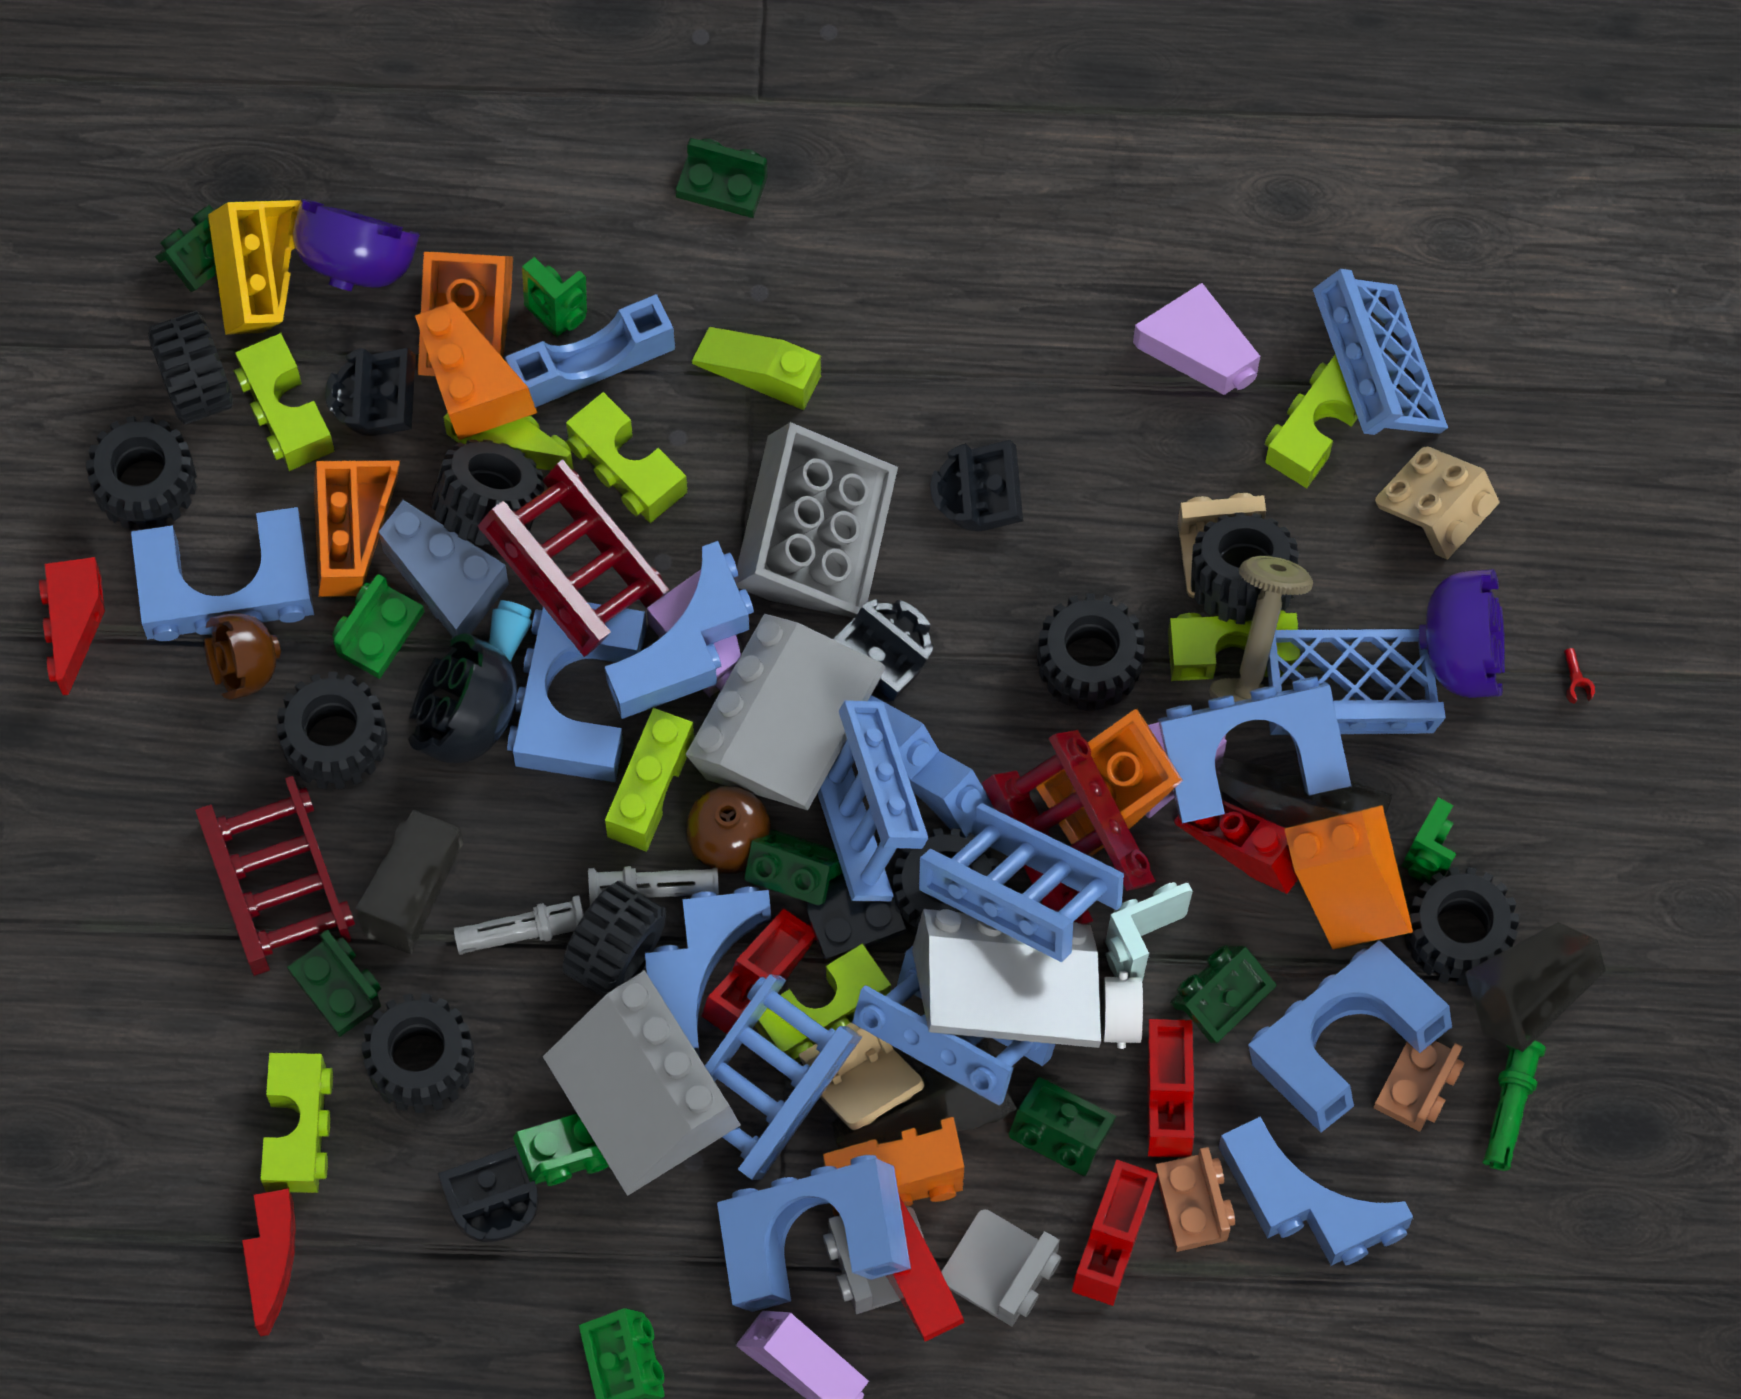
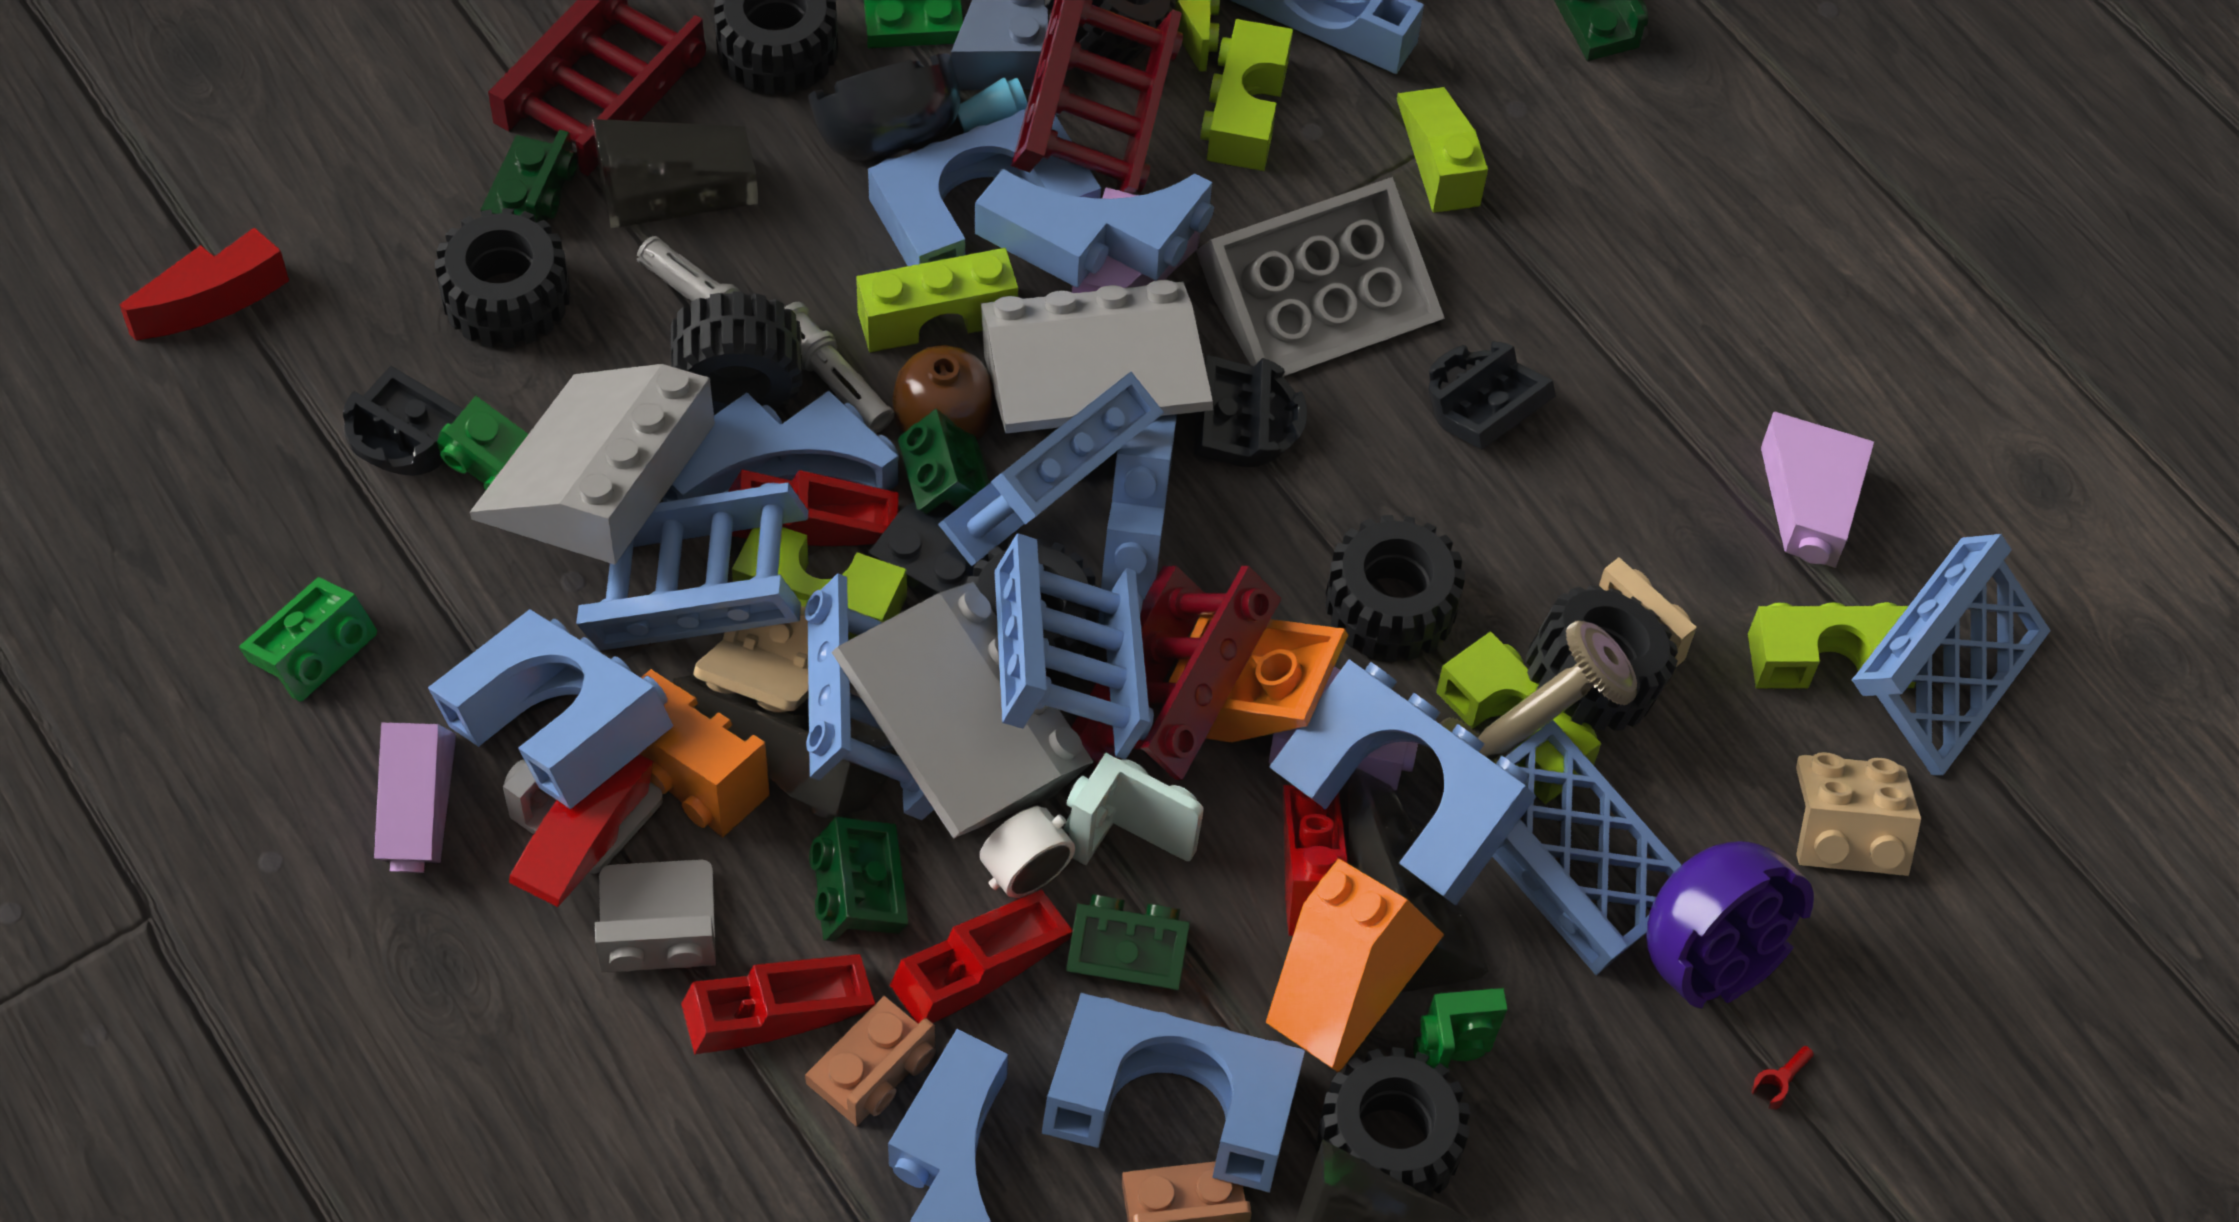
camera: 50 degrees right, 10 degrees down
lime arch [261,1053,333,1193] -> none

